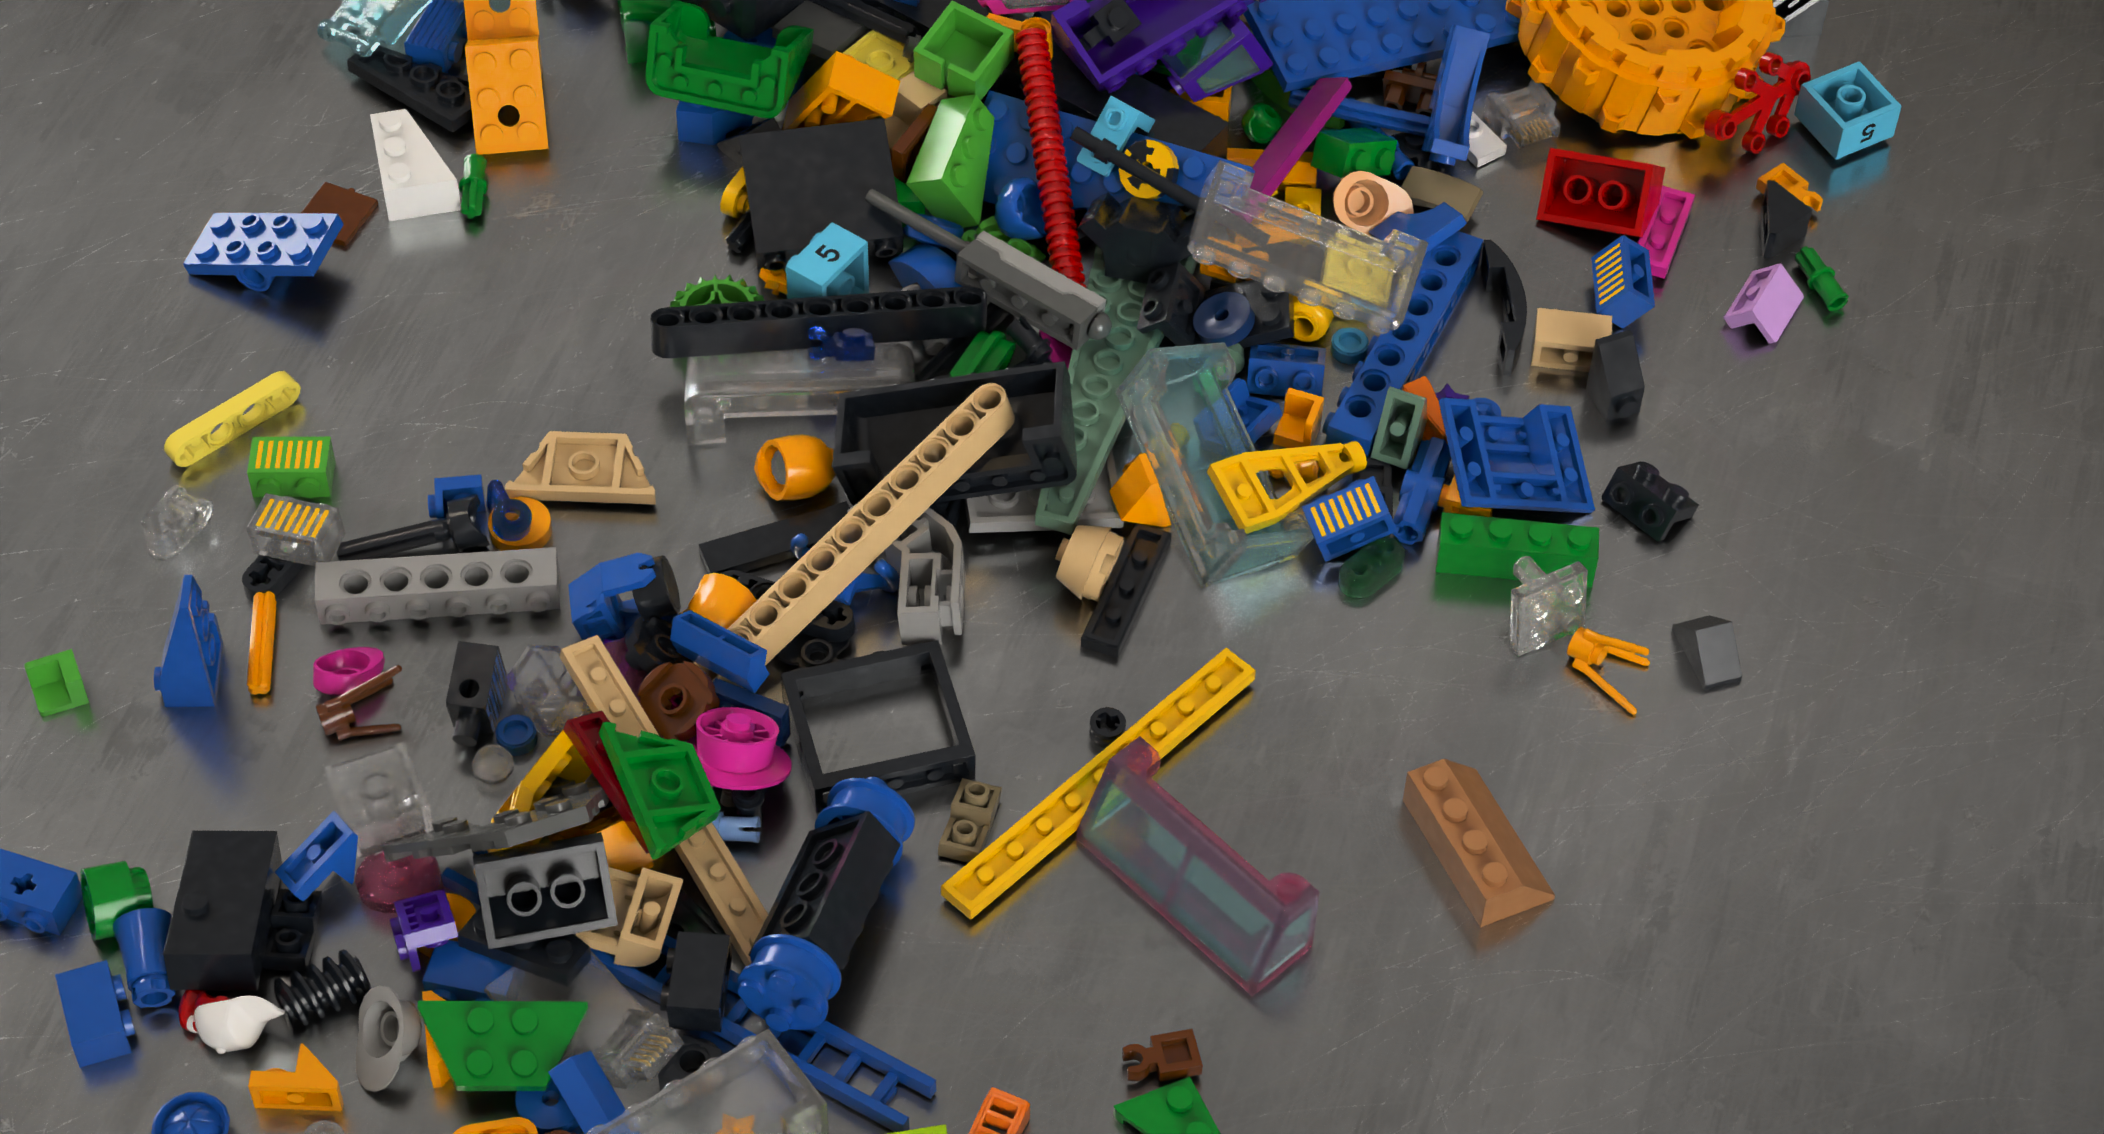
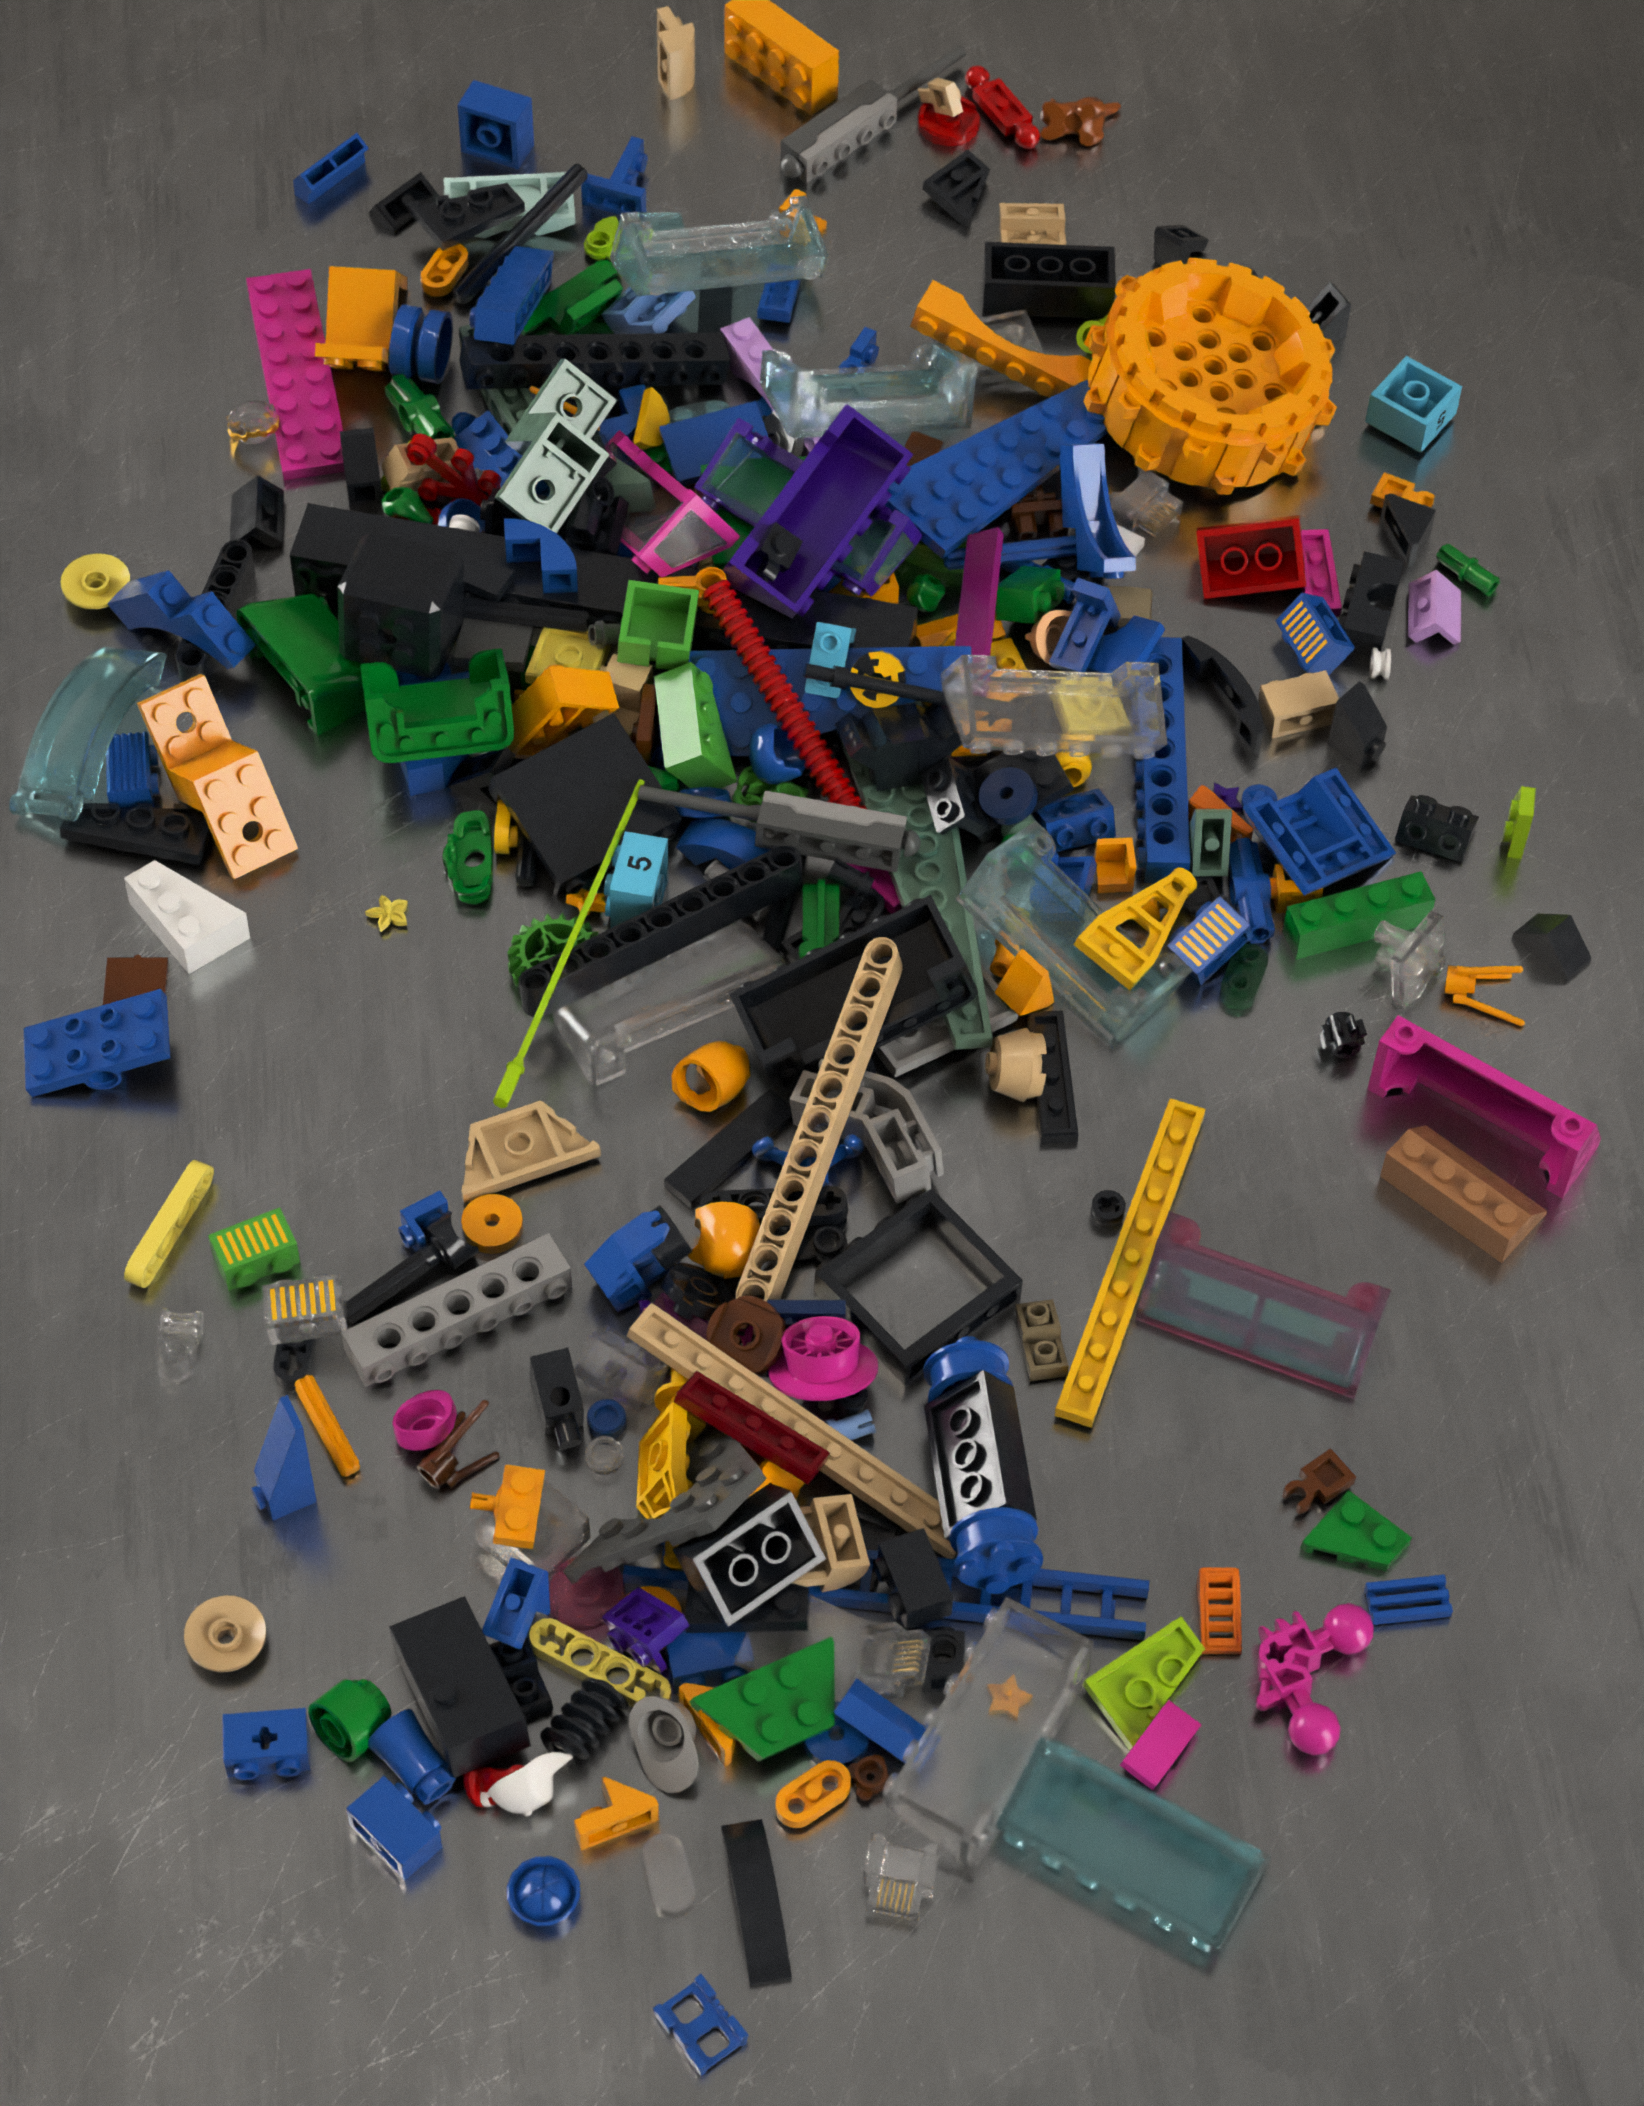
camera: 25 degrees left, 5 degrees up
bright green panel [24,649,89,717] -> none
green axle [459,154,488,219] -> none
clear blue plate [486,480,532,541] -> none
green wing [599,722,721,859] -> none
blue piece [670,610,769,694] -> none
clear blue plate [807,327,875,361] -> none
dark azure tile [1330,328,1369,364] -> none
red plant [1704,52,1811,154] -> none
none -> tan dish [184,1595,266,1672]
none -> light yellow plant [365,895,408,932]
none -> green piece [442,810,492,904]
none -> light orange plate [470,1464,545,1549]
none -> lime piece [493,779,645,1108]
none -> light yellow beam [529,1618,671,1707]
none -> blue bracket [1049,577,1121,678]
none -> black gear [1319,1012,1367,1058]
none -> black arch [1338,551,1404,657]
none -> dark pink windscreen [1367,1015,1601,1199]
none -> white bush [1370,647,1391,680]
none -> lime wing [1502,786,1536,859]

